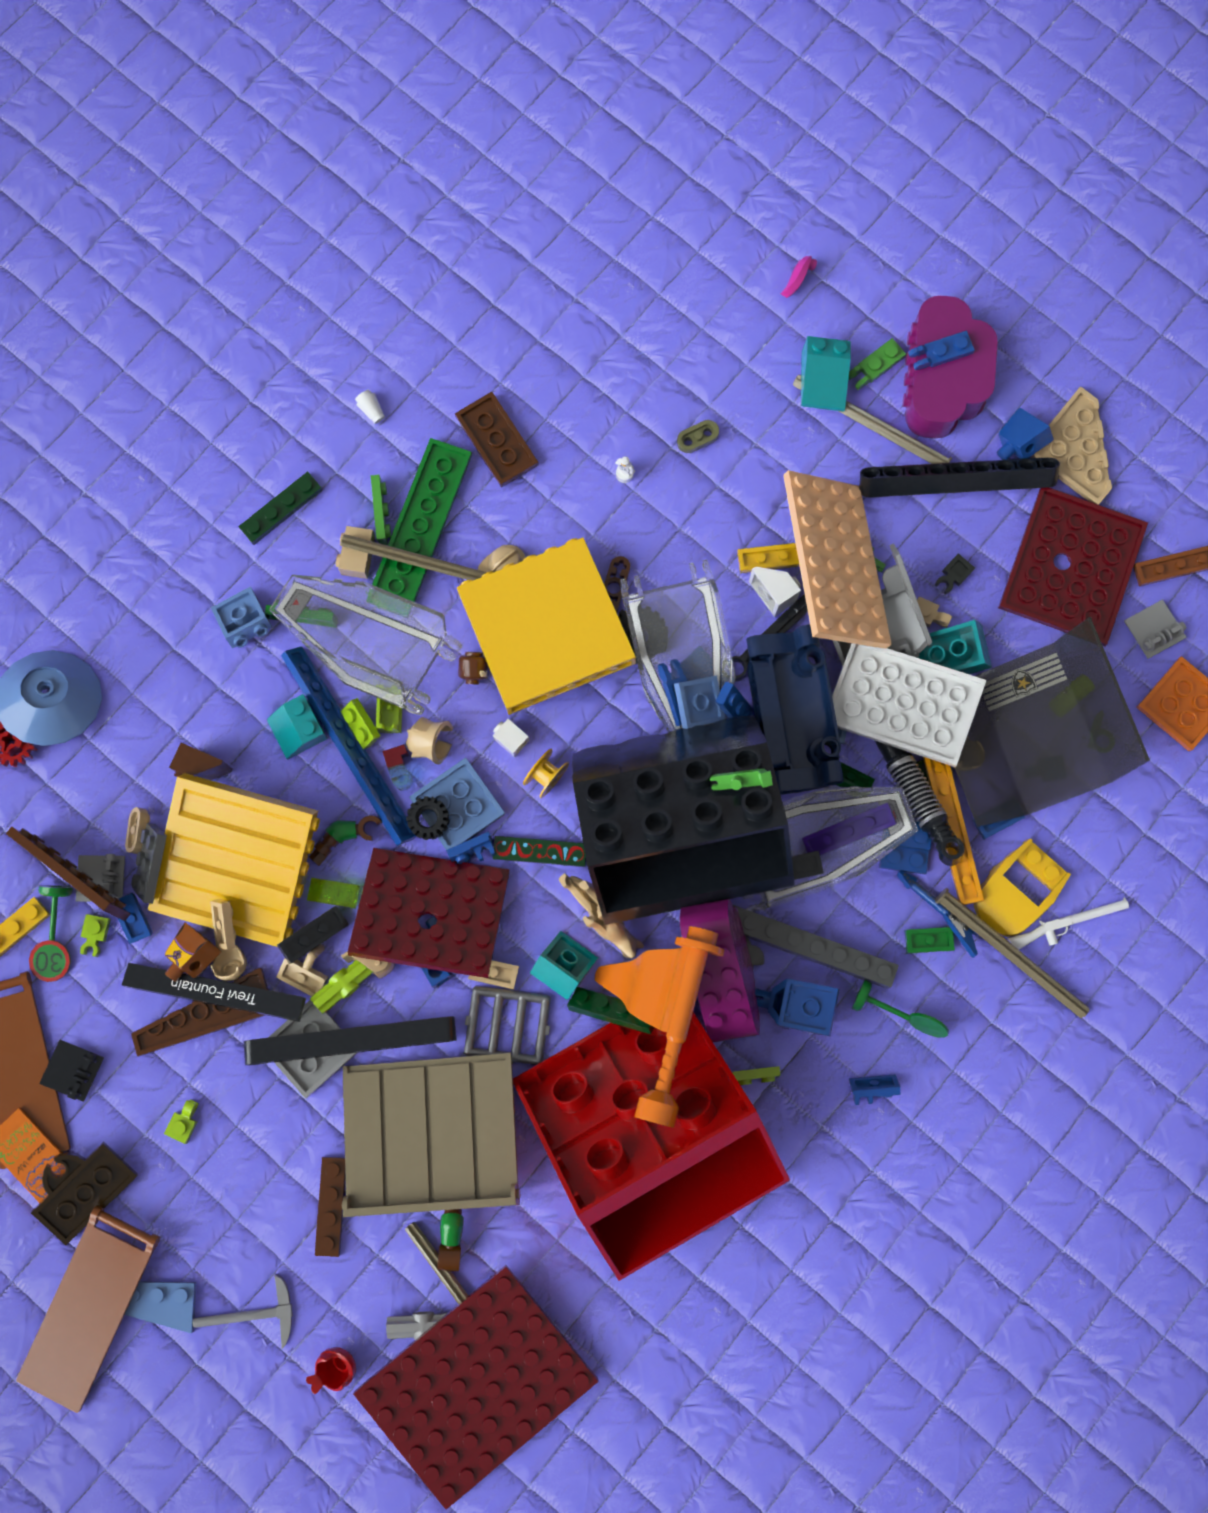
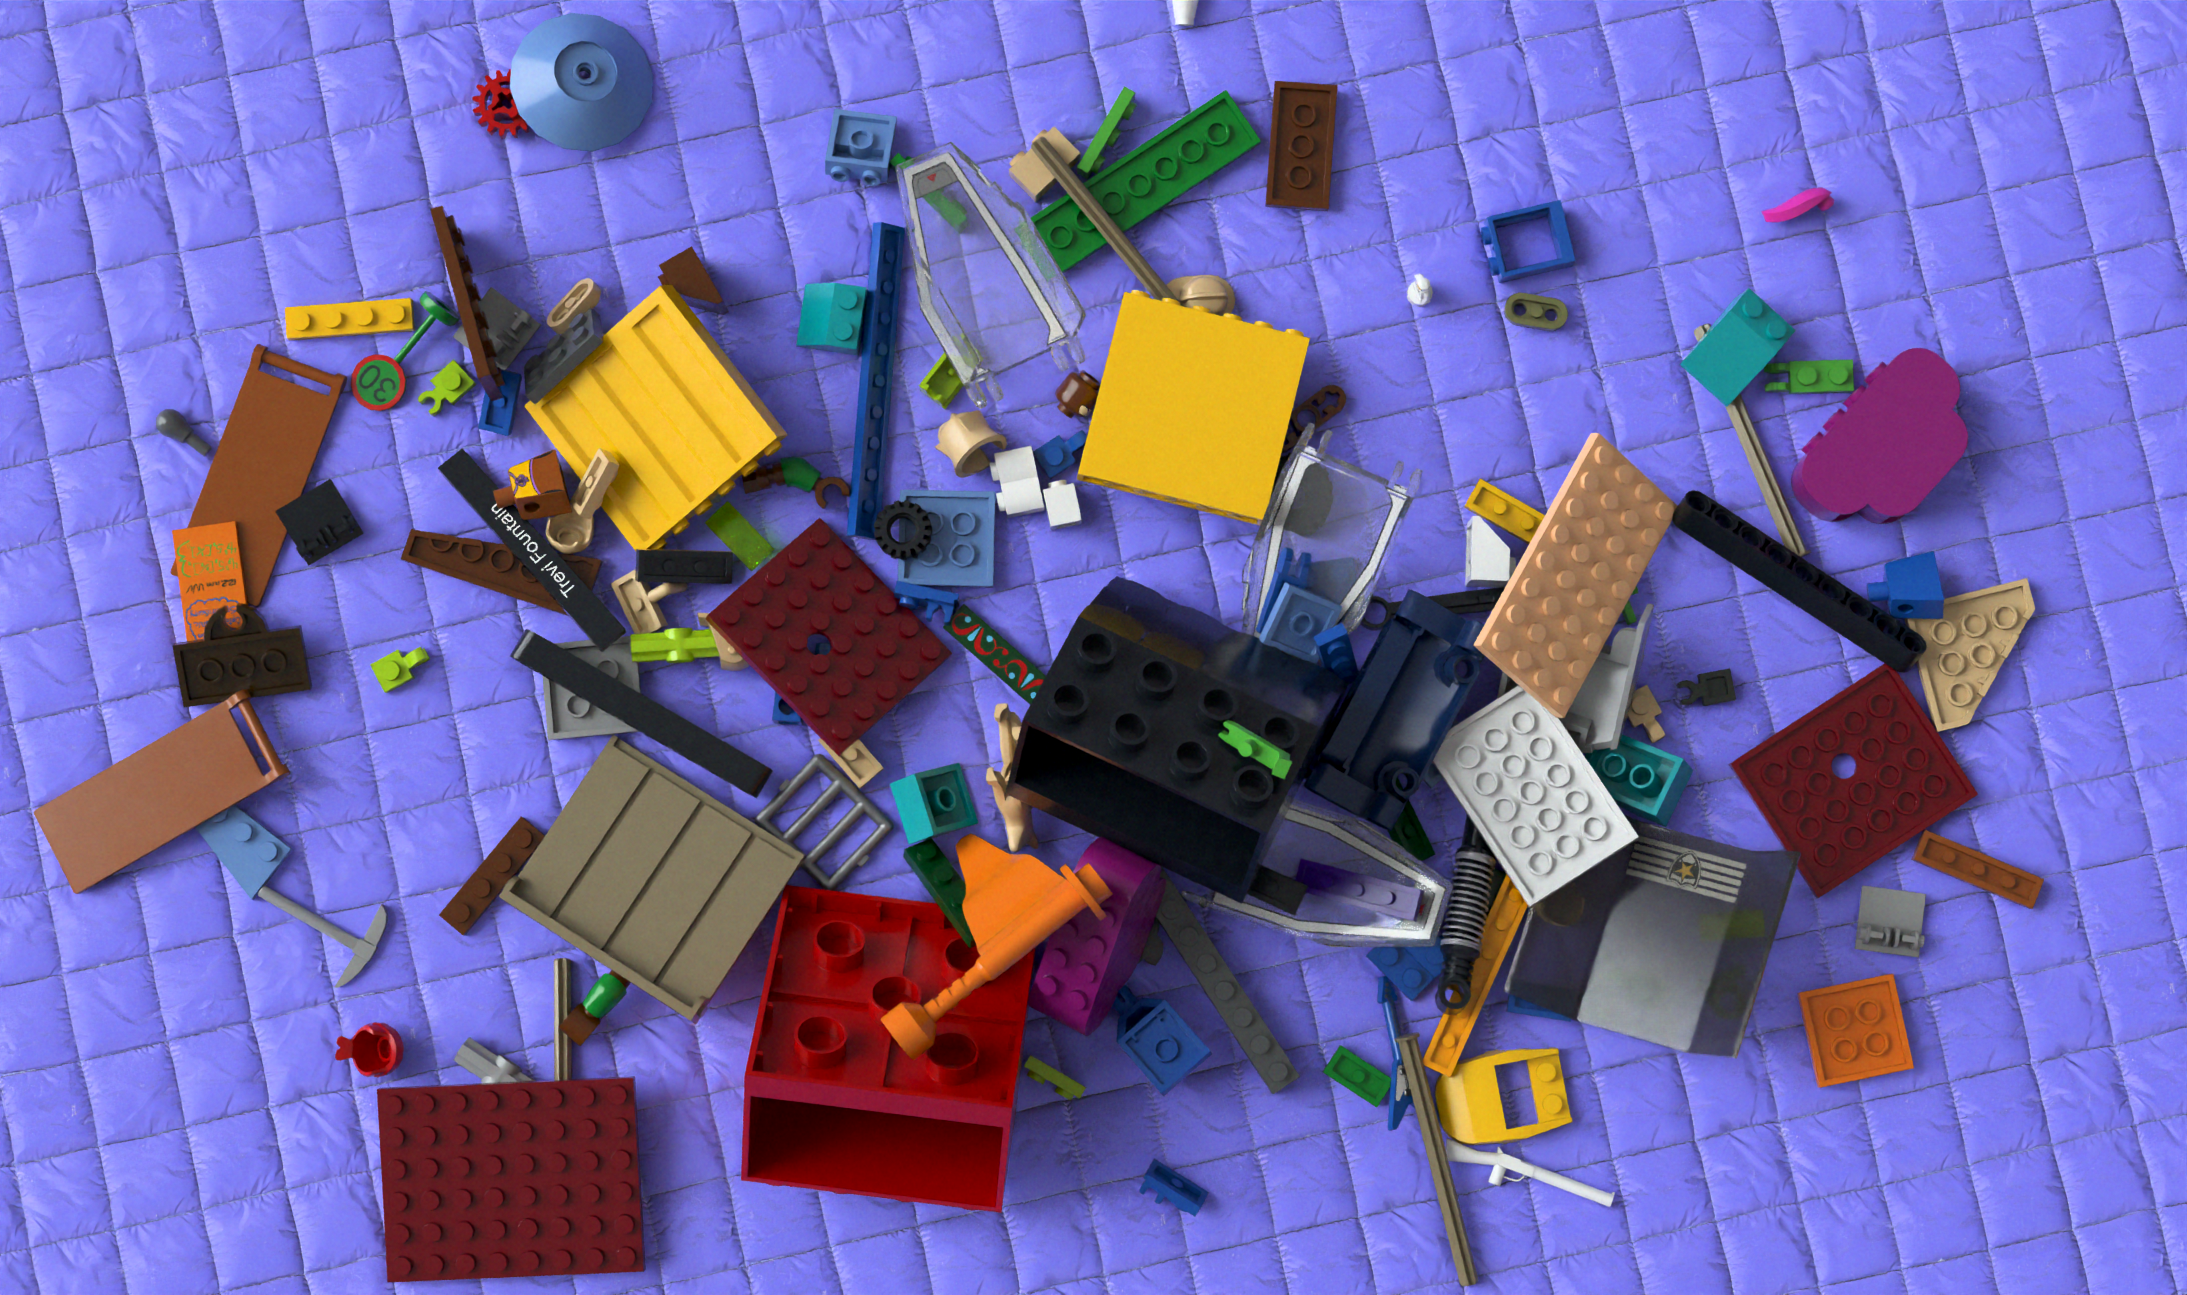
camera: 35 degrees right, 5 degrees up
dark green plate [238,471,323,545] -> none
lime plate [340,698,381,749] -> none
leg [382,744,413,791] -> none
yellow piece [523,749,569,799] -> none
green piece [851,979,949,1038] -> none
blue hinge [908,330,975,370] -> none
none -> white brick [989,446,1045,518]
none -> blue plate [1033,430,1087,480]
none -> blue window [1481,200,1576,283]

